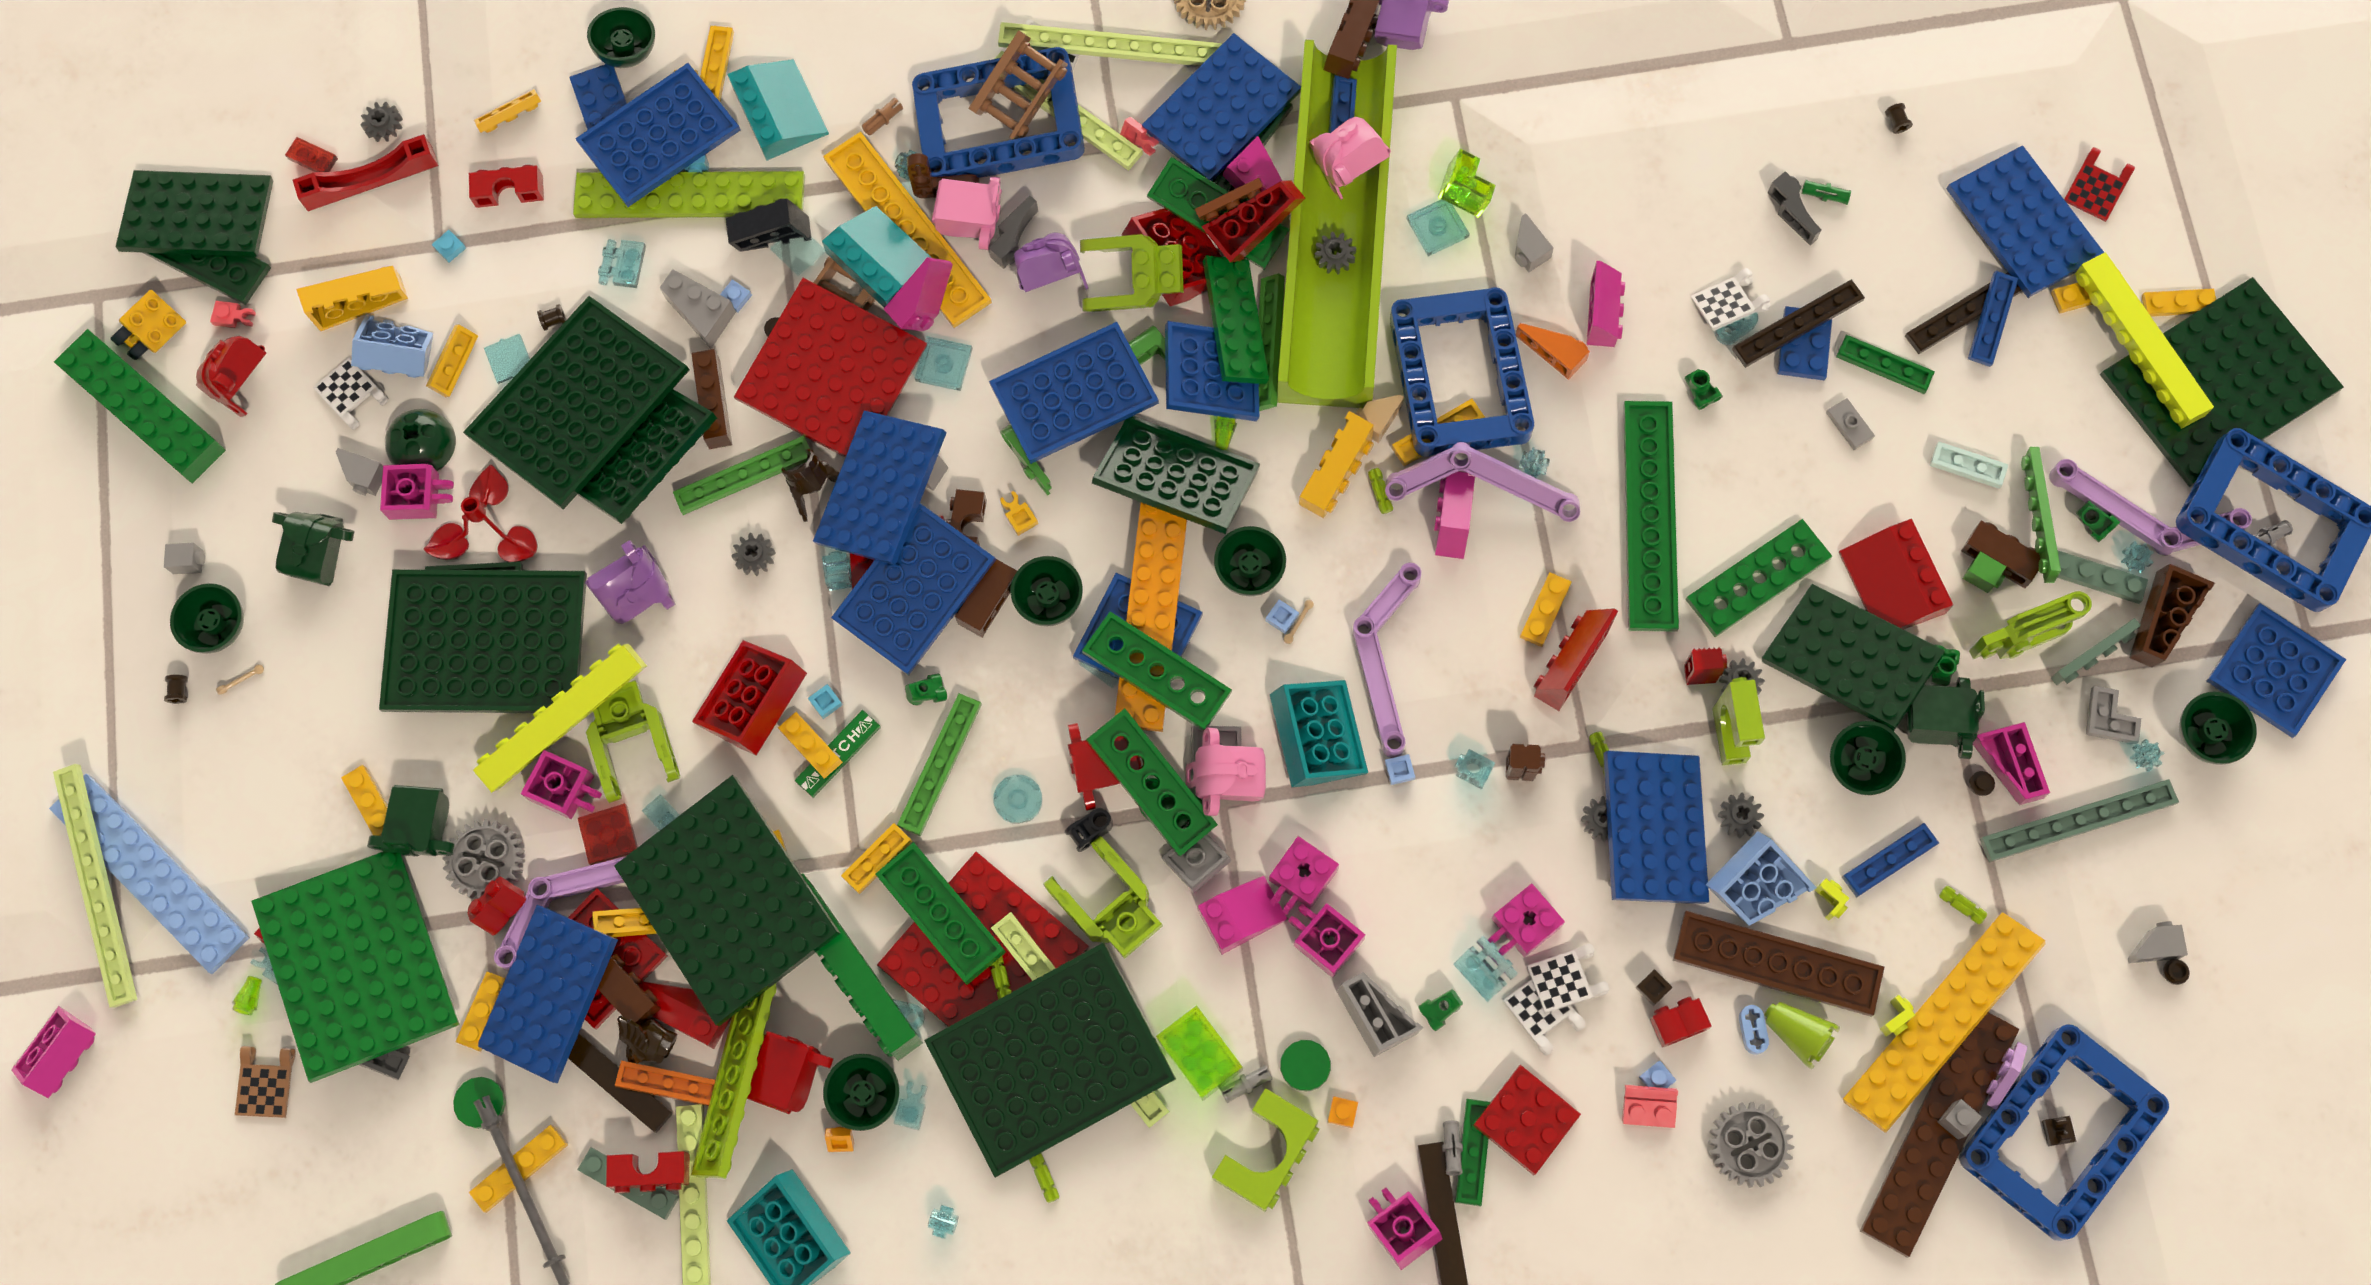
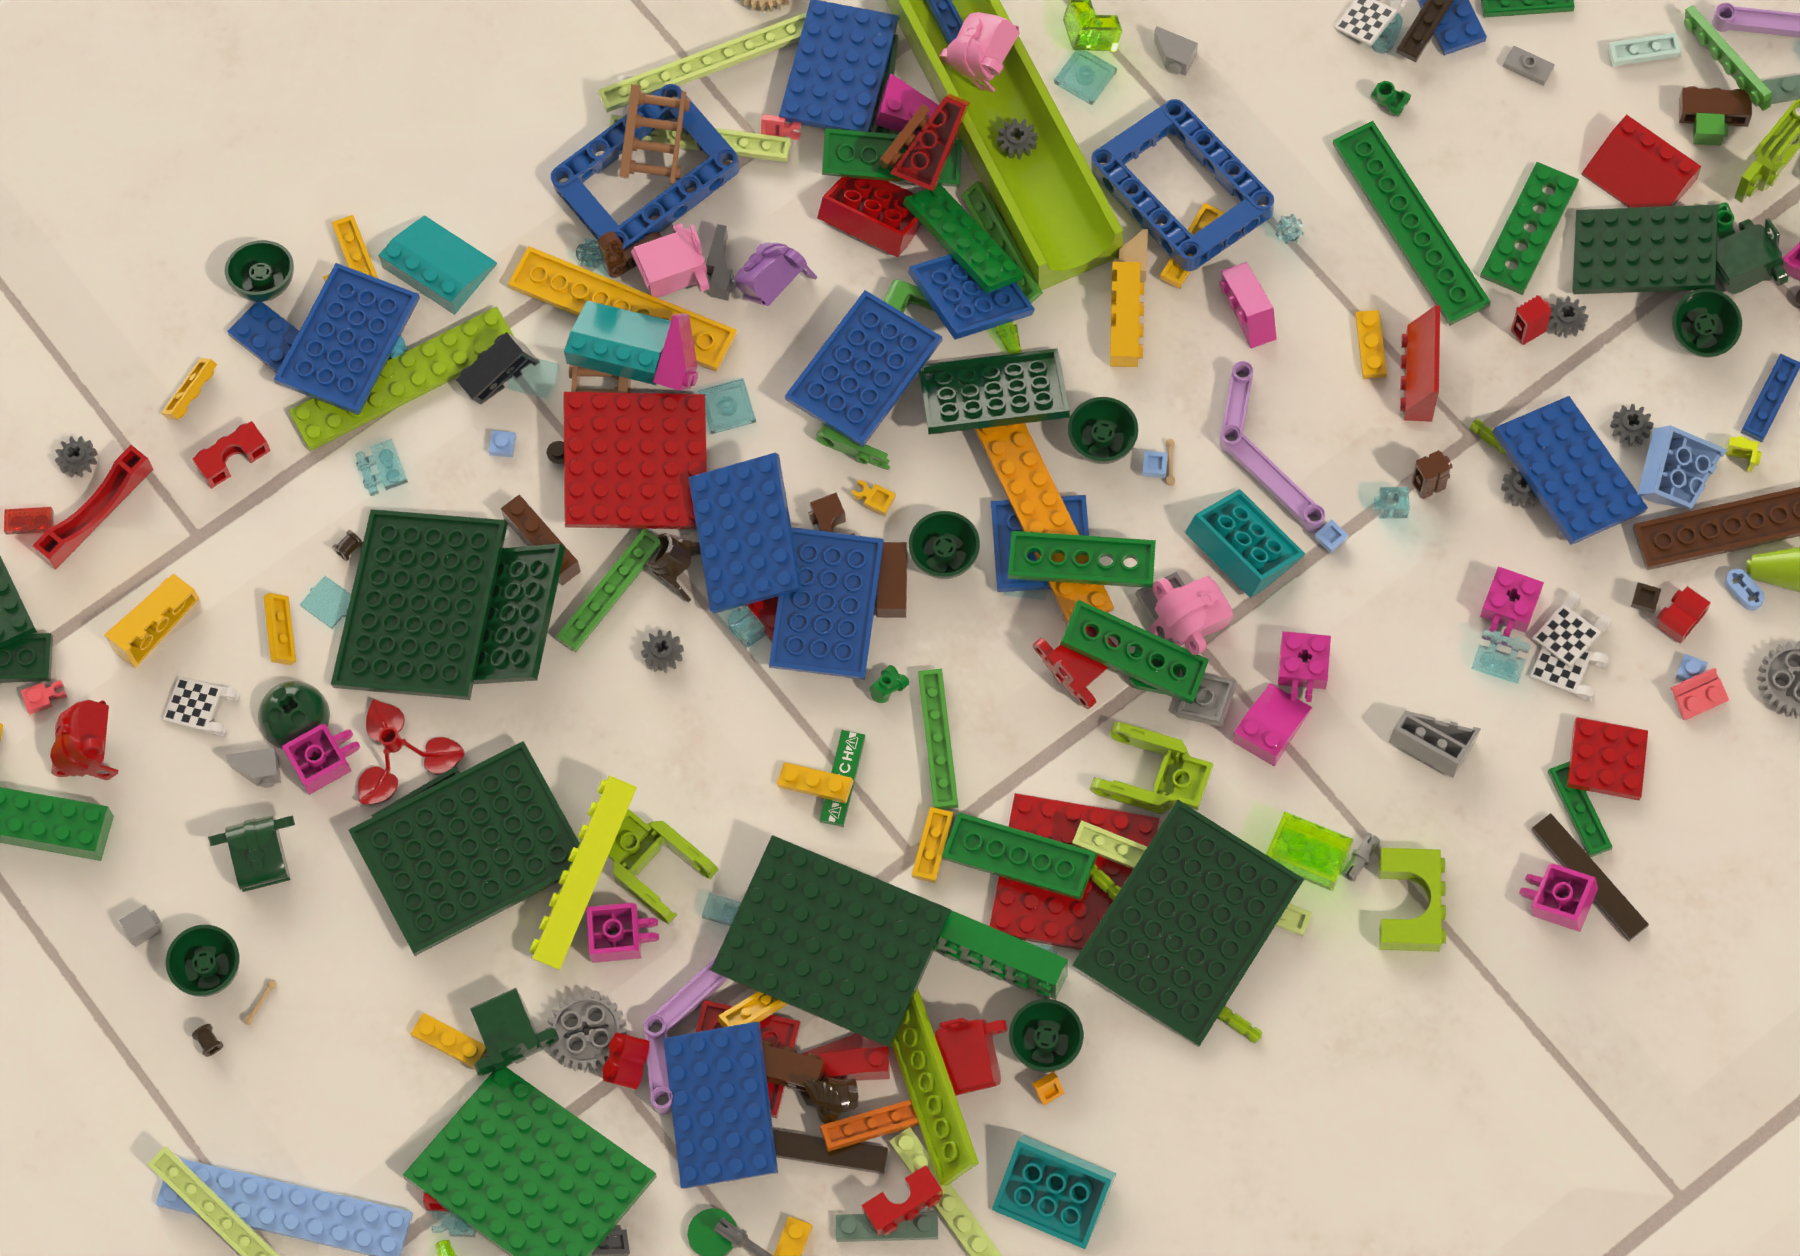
camera: 30 degrees left, 5 degrees down
light blue wedge [351,313,433,378] -> none
medium azure plate [432,230,466,263] -> none
yellow plate [455,971,506,1052] -> none
clear red plate [577,803,638,865] -> none
medium lavender piece [585,540,676,624] -> none
light grey wedge [660,269,736,349] -> none
red slope [692,640,807,756] -> none
medium azure plate [808,684,843,719] -> none
medium nougat axle [862,98,903,136] -> none
clear light blue plate [894,1082,928,1130] -> none
clear light blue gear [928,1205,959,1239] -> none
clear light blue tile [993,775,1043,824] -> none
black piece [1065,808,1113,852] -> none
lime plate [1080,234,1184,312] -> none
green tile [1280,1040,1331,1092] -> none
dark pink hinge [1288,904,1366,978] -> none
light orange plate [1328,1096,1358,1128] -> none
lime axle [1368,468,1393,514] -> none
lavender piece [1385,442,1580,522] -> none
green plate [1418,989,1463,1031] -> none
light grey pin [1442,1120,1463,1176] -> none
orange slope [1516,323,1590,380] -> none
dark pink slope [1587,261,1625,347] -> none
lime arch [1712,677,1765,766] -> none
green plate [2076,501,2120,543] -> none

